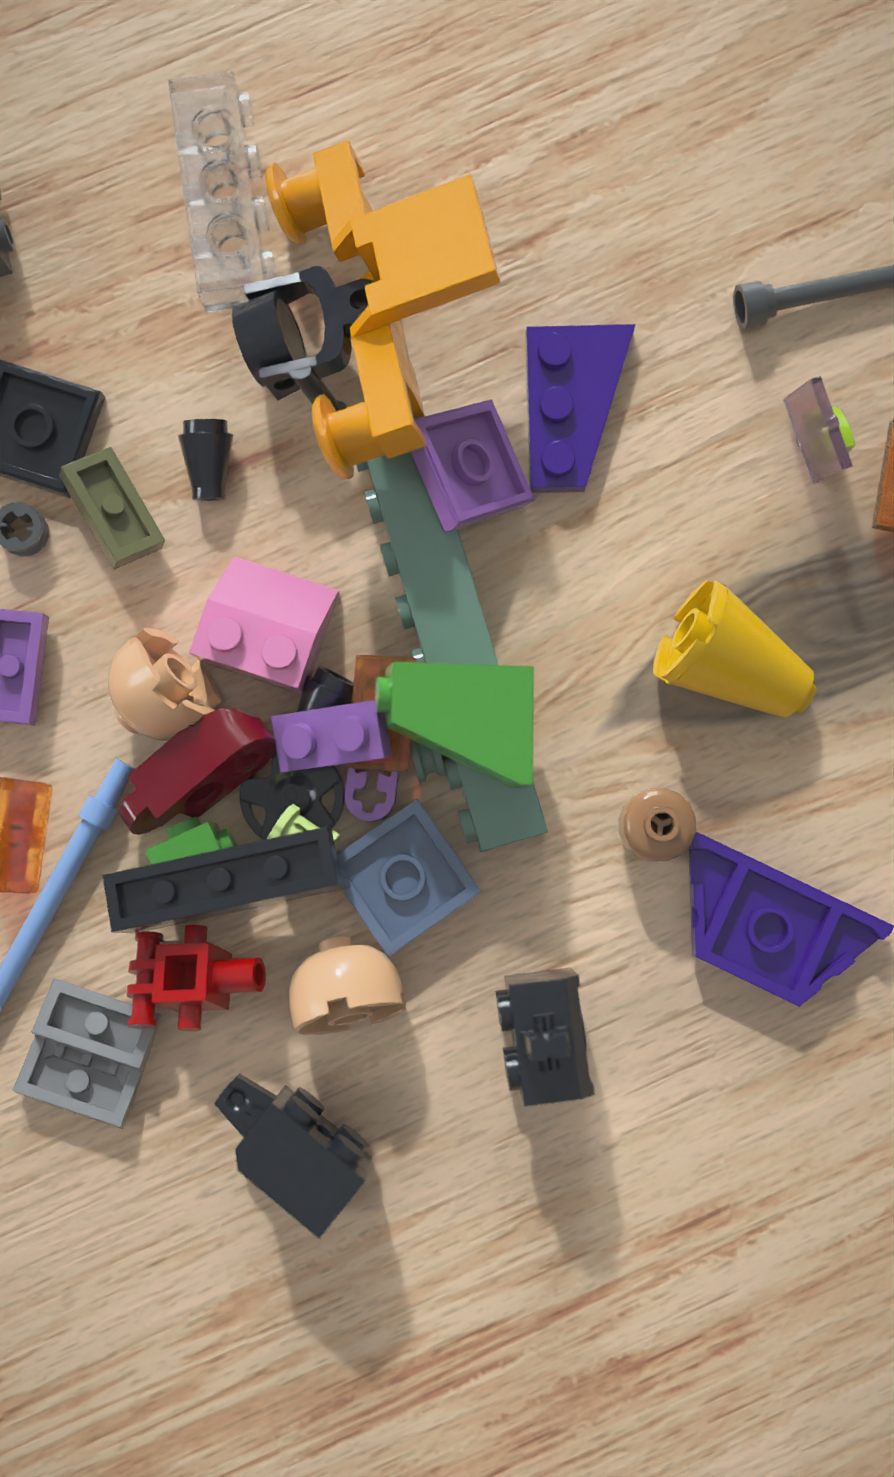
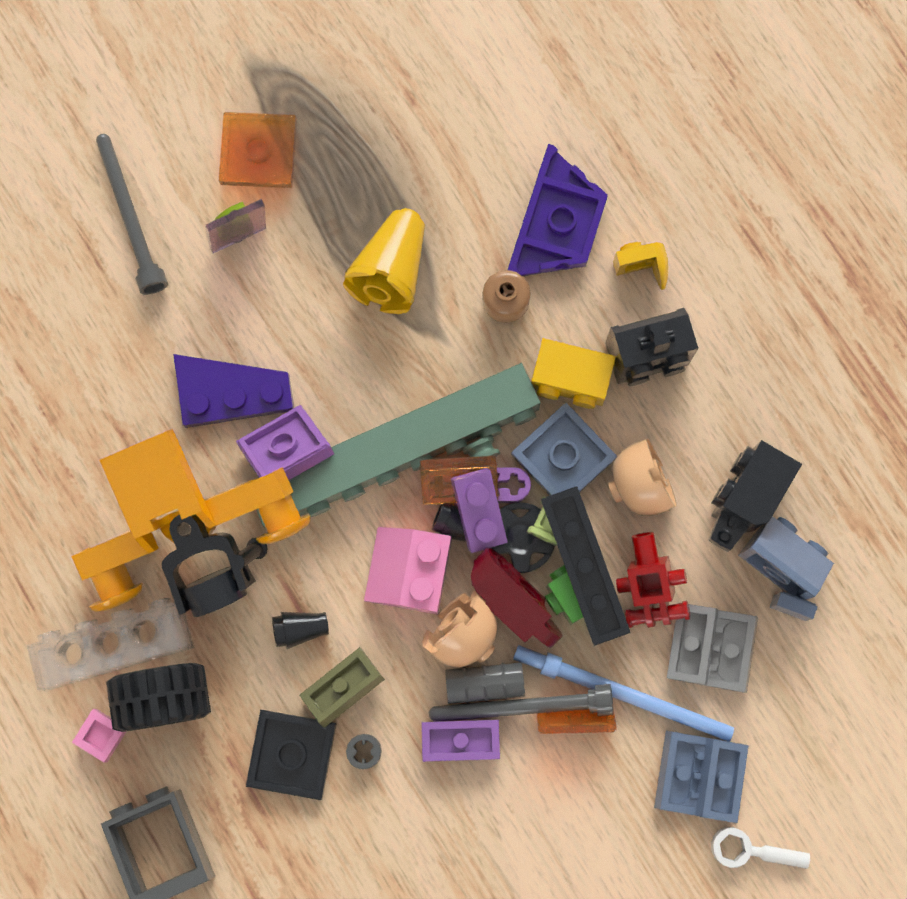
camera: 95 degrees left, 5 degrees down
bright green slope [375,662,534,788] -> none
none -> bright pink plate [72,709,127,763]
none -> black tyre [106,663,211,732]
none -> dark grey piece [429,684,614,722]
none -> dark grey axle [445,663,525,704]
none -> yellow brick [531,338,616,409]
none -> yellow plate [613,242,669,290]
none -> sand blue slope [738,516,834,600]
none -> sand blue tile [770,591,818,621]

